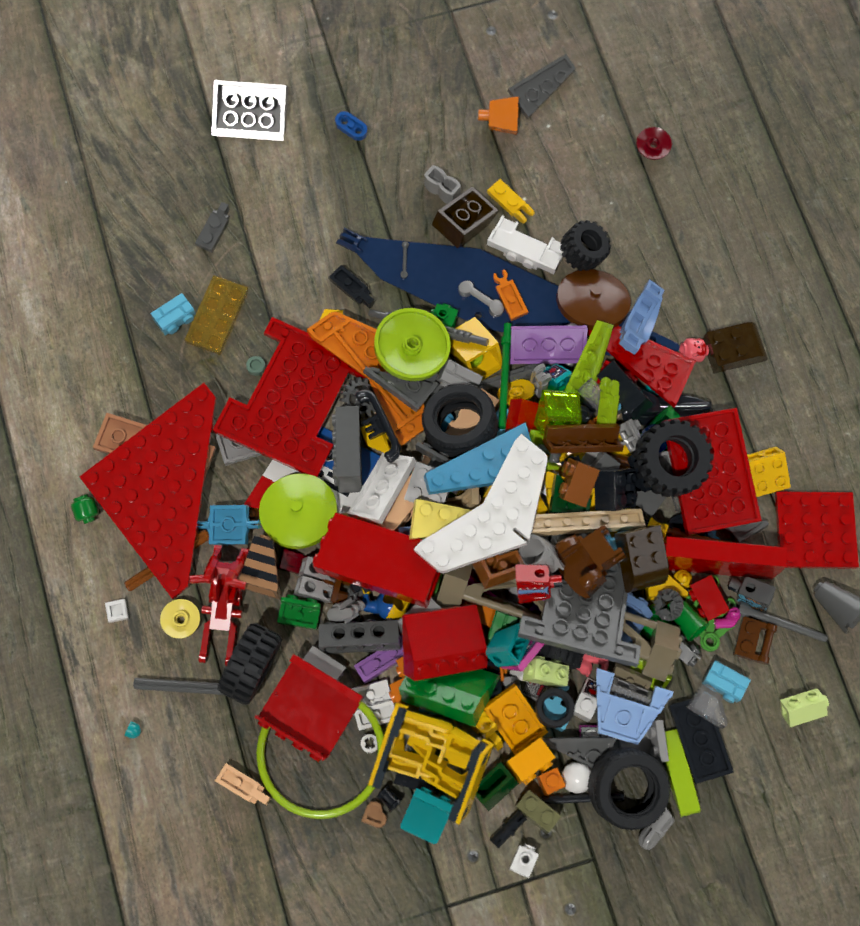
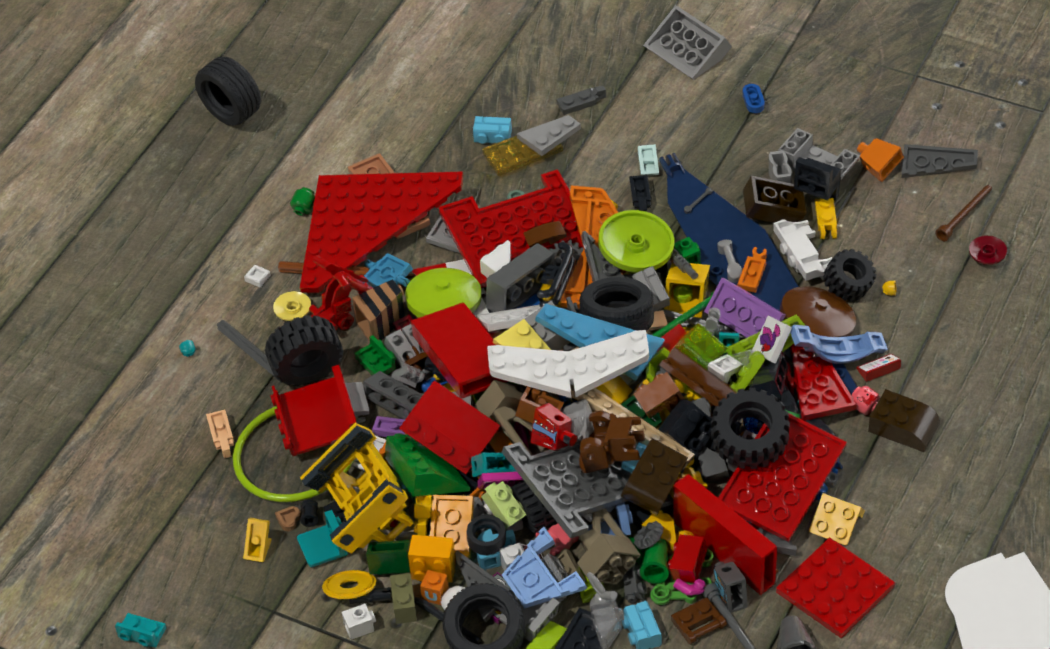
camera: 50 degrees right, 25 degrees down
none -> yellow slope [243,518,272,562]
none -> yellow piece [322,570,376,599]
none -> white slope [480,240,511,278]
none -> light grey wing [517,115,581,156]
none -> reddish brown slope [523,221,567,248]
none -> light grey piece [587,572,617,618]
none -> light aqua slope [638,144,659,176]
none -> white slope [708,354,743,384]
none -> white tile [752,316,792,363]
none -> light grey slope [778,128,860,180]
none -> black bracket [794,157,841,200]
none -> red slope [856,354,901,382]
none -> yellow hinge [882,280,896,296]
none -> reddish brown piece [935,185,992,242]

